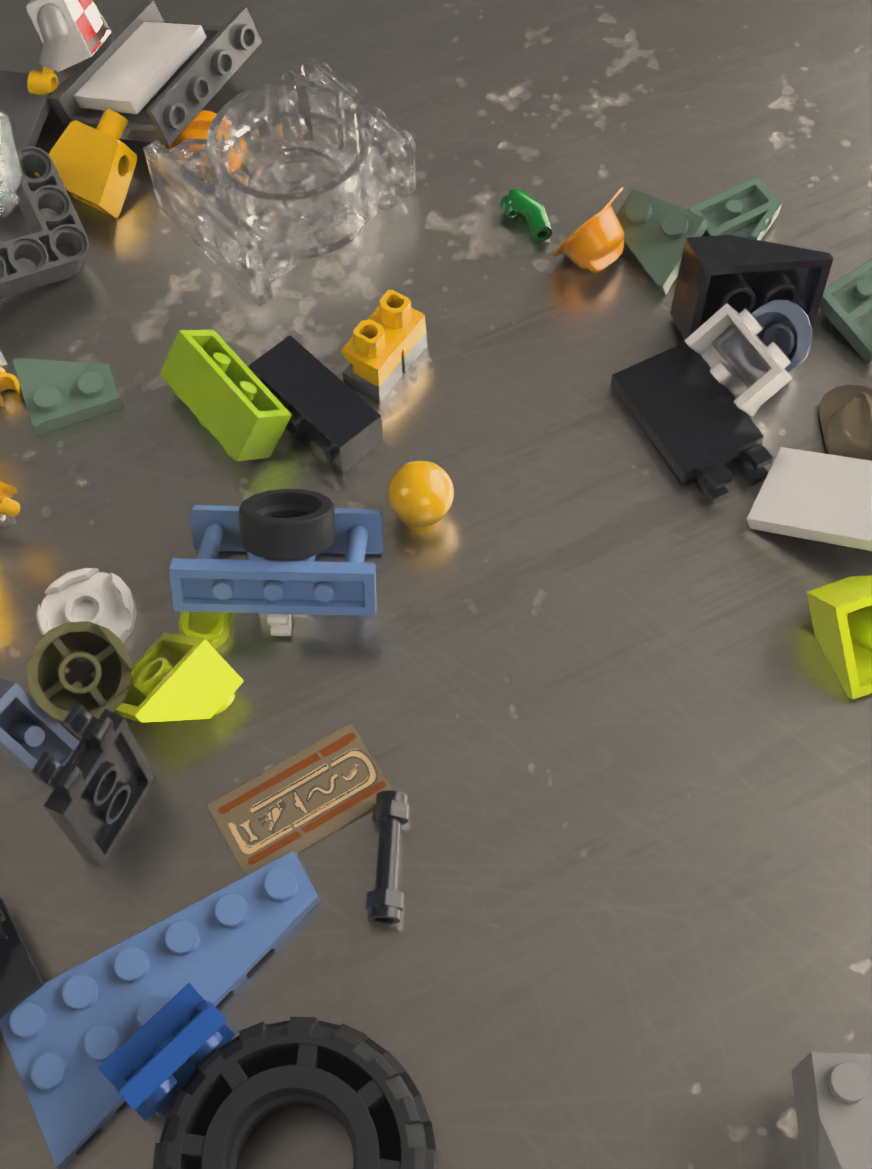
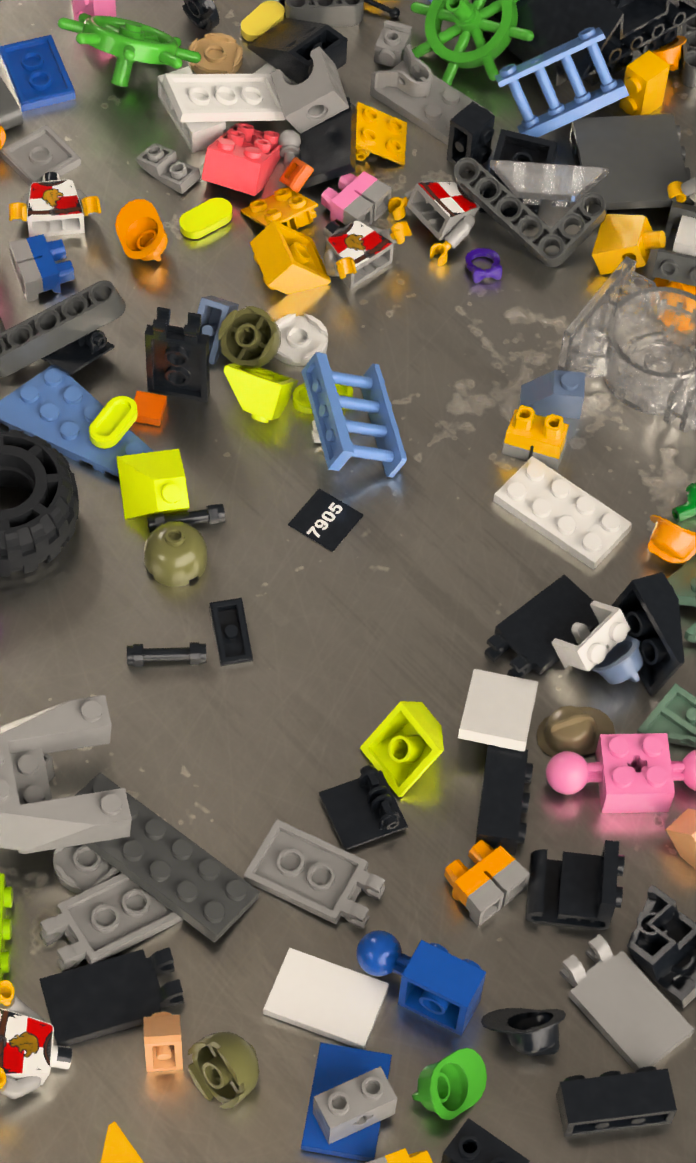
camera: 70 degrees right, 5 degrees down
sand green wing [12,358,124,436] -> none
blue brick [98,982,235,1121] -> none
lime brick [160,329,292,462] -> none
sticker [205,722,395,876] -> none
black tyre [239,489,335,560] -> none
black brick [248,335,383,474] -> none
yellow piece [388,460,454,532] -> none
none -> neon yellow tile [89,396,138,449]
none -> neon yellow slope [116,449,190,520]
none -> black bar [127,642,207,667]
none -> orange tile [134,391,167,426]
none -> olive cylinder [144,521,207,587]
none -> black slope [209,598,253,666]
none -> black sticker [288,489,364,552]
none -> dark purple piece [465,248,502,283]
none -> white plate [493,456,632,570]
none -> sand blue slope [520,370,586,419]

